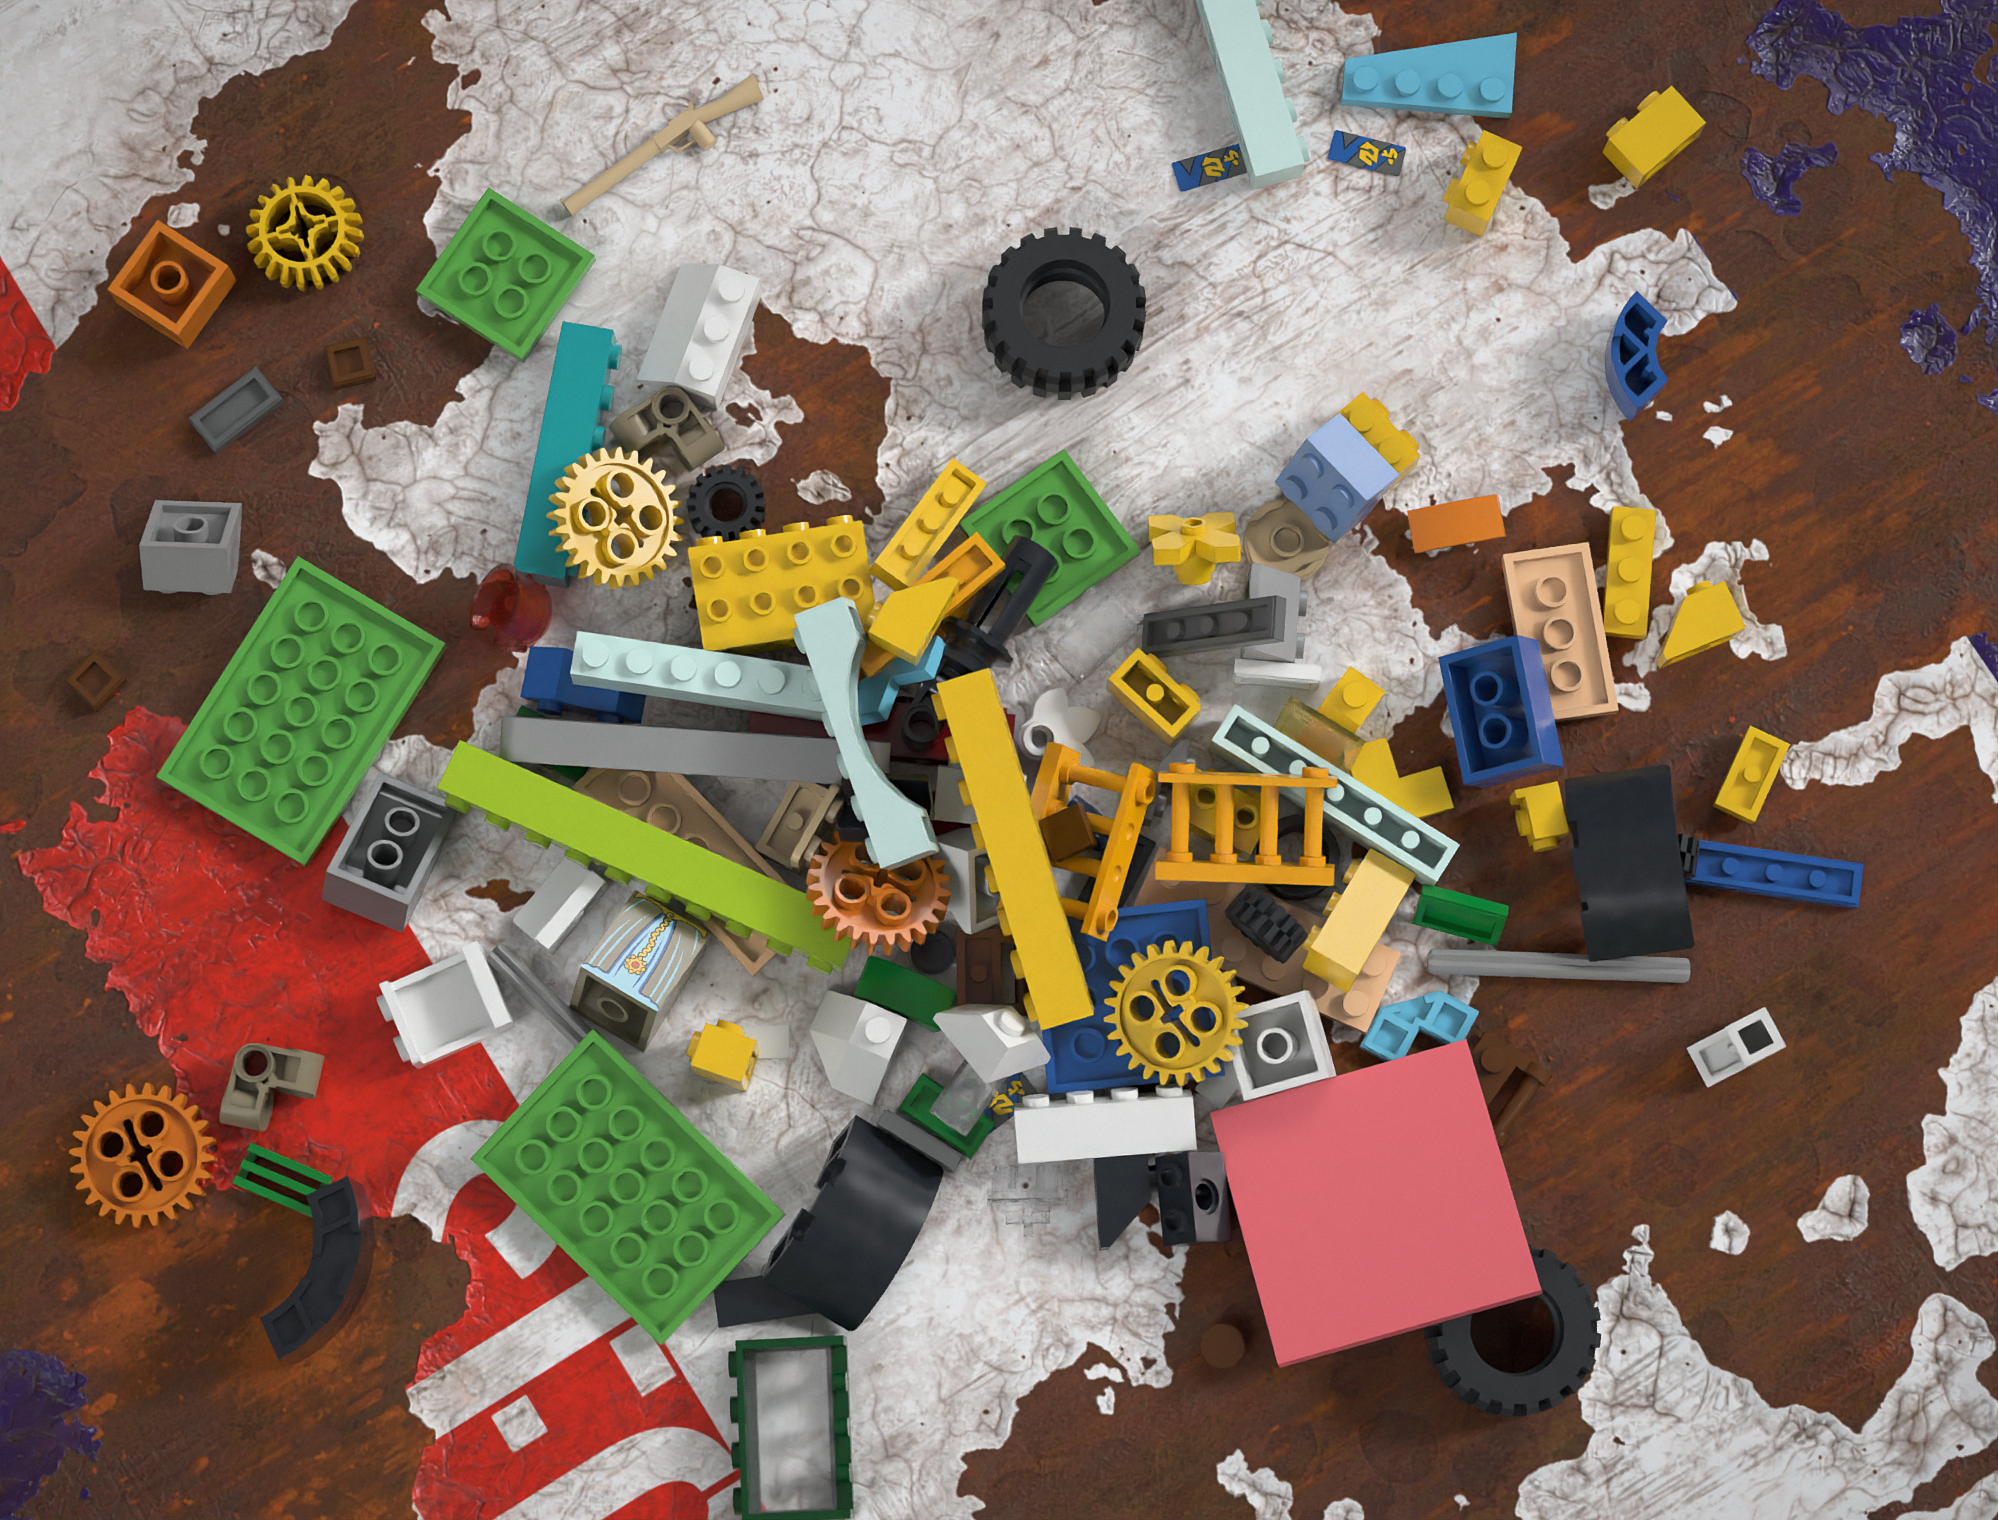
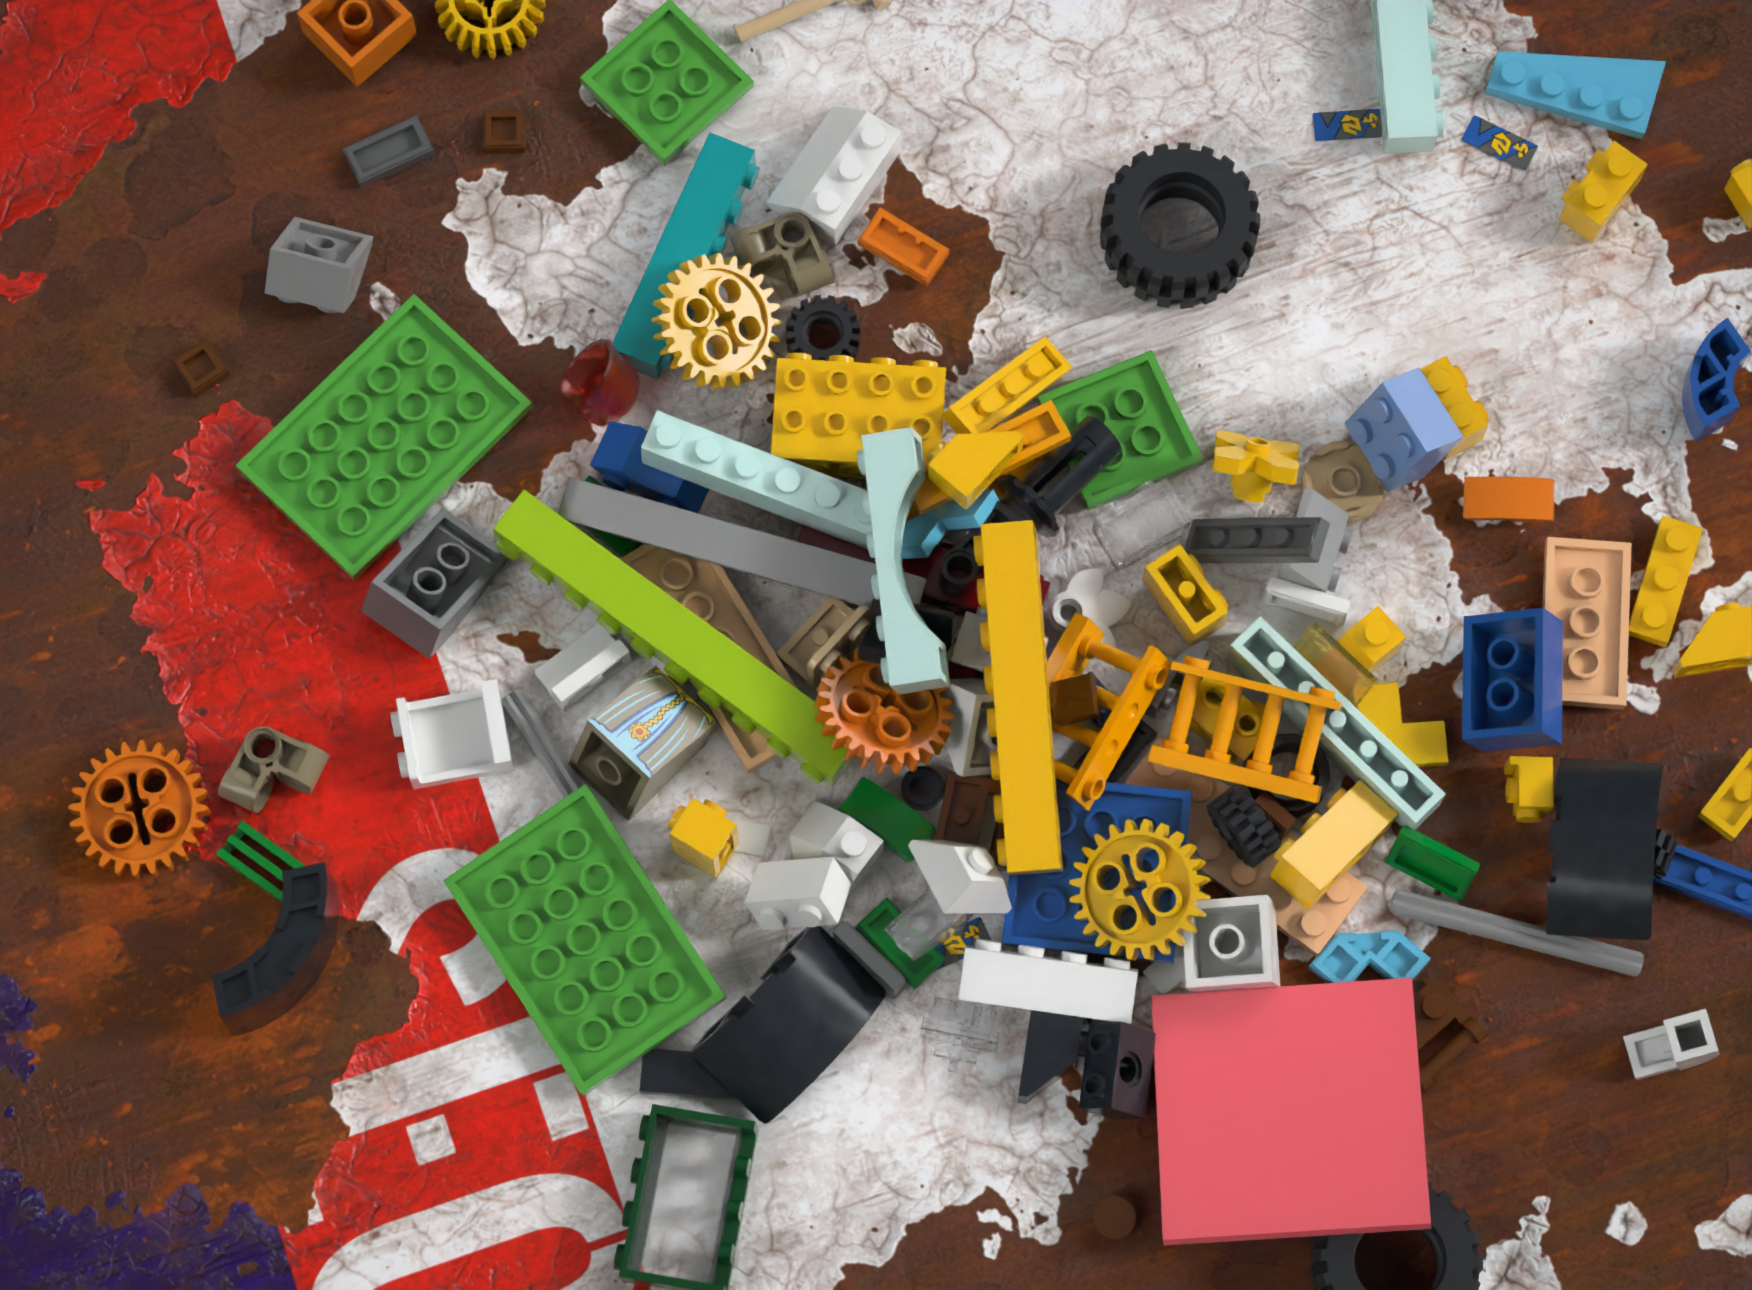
camera: 15 degrees right, 5 degrees down
none -> white brick [744,856,851,930]
none -> orange plate [858,207,950,287]
none -> reddish brown tile [1255,791,1296,841]

